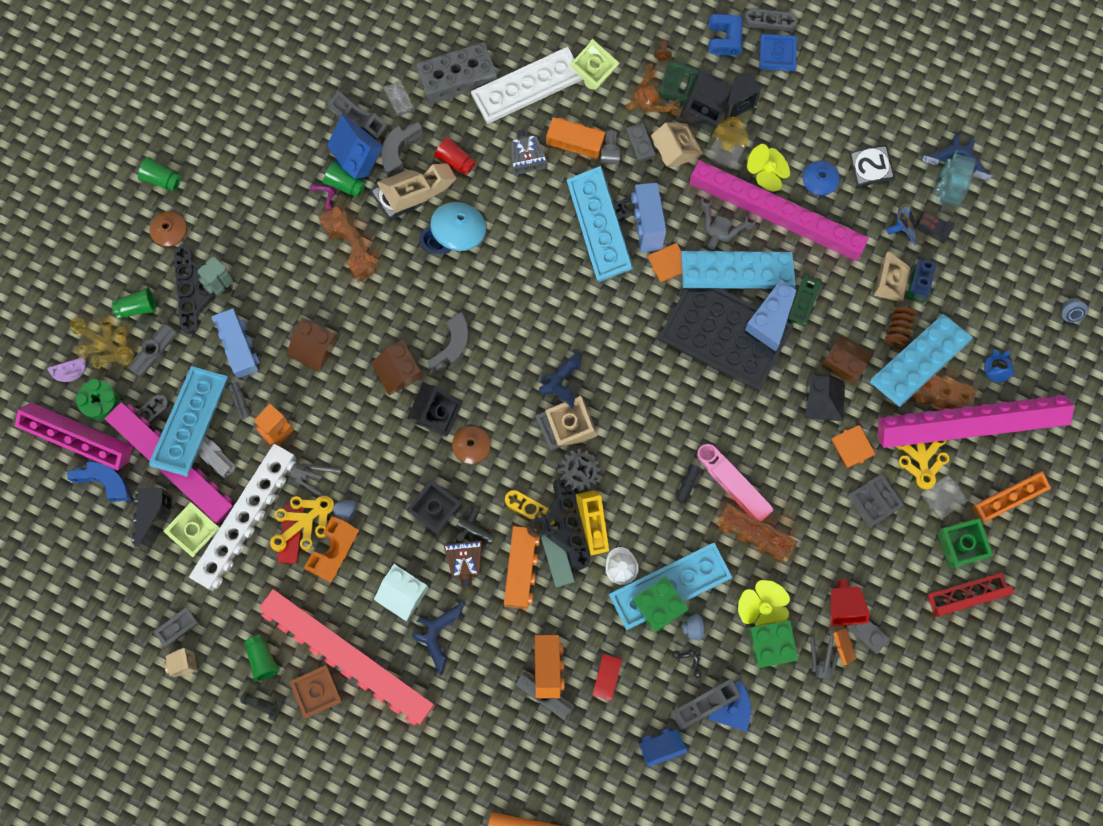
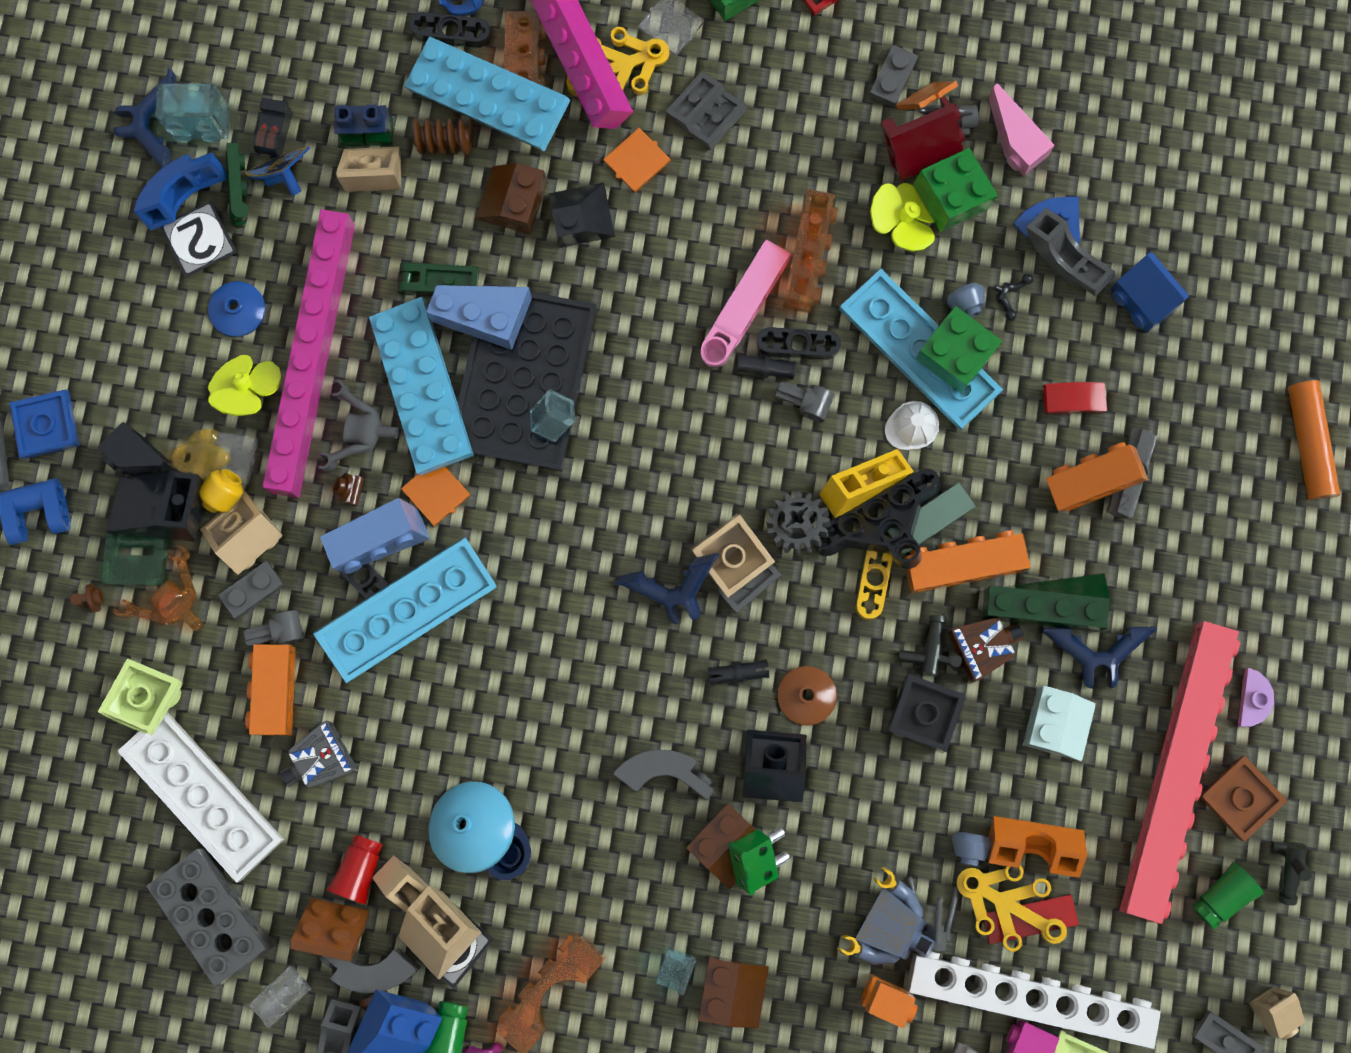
camera: 105 degrees left, 5 degrees up
red torso [830,579,870,627] -> none
none -> blue arch [134,152,227,231]
none -> yellow head [199,469,243,513]
none -> dark green plate [225,143,249,228]
none -> dark orange plate [290,898,370,962]
none -> reddish brown plate [333,473,364,506]
none -> black beam [410,12,491,48]
none -> clear light blue panel [530,389,575,442]
none -> clear light blue panel [656,947,696,996]
none -> black pin [708,659,770,686]
none -> green piece [728,827,790,896]
none -> black beam [757,327,841,360]
none -> dark grey axle [775,382,834,422]
none -> sand blue torso [837,867,935,964]
none -> dark red panel [881,96,965,181]
none -> dark green wedge [982,573,1110,632]
none -> bright pink slope [988,83,1055,177]
none -> lavender plate [1237,668,1274,727]

